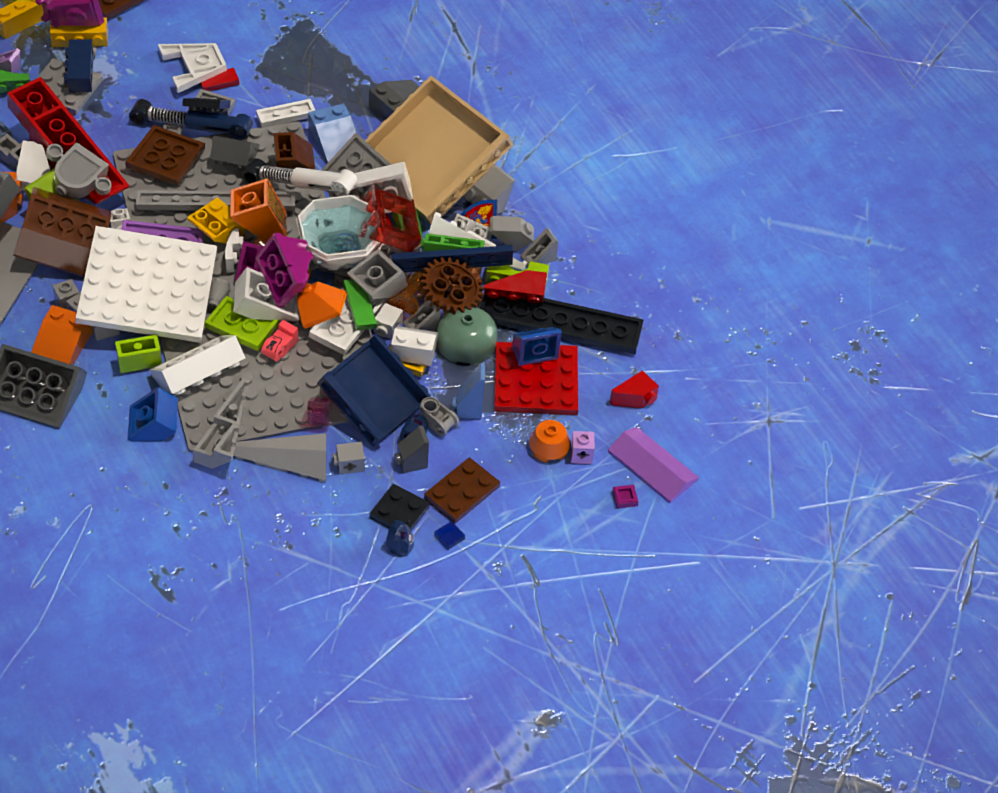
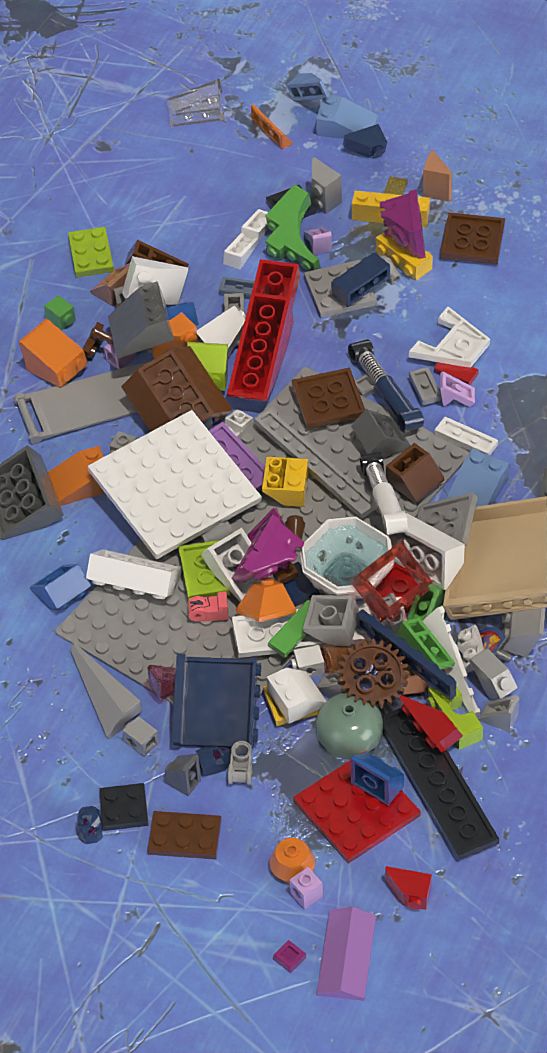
camera: 60 degrees right, 0 degrees up
light grey piece [46,142,112,199] -> none
lime brick [115,334,162,373] -> none
black plate [182,98,230,112] -> none
light grey wedge [193,378,249,469] -> none
white slope [225,229,243,273] -> none
orange slope [230,178,287,241] -> none
clear blue tile [434,521,465,550] -> none
medium blue slope [452,363,485,419] -> none
none -> lavender slope [440,372,475,407]

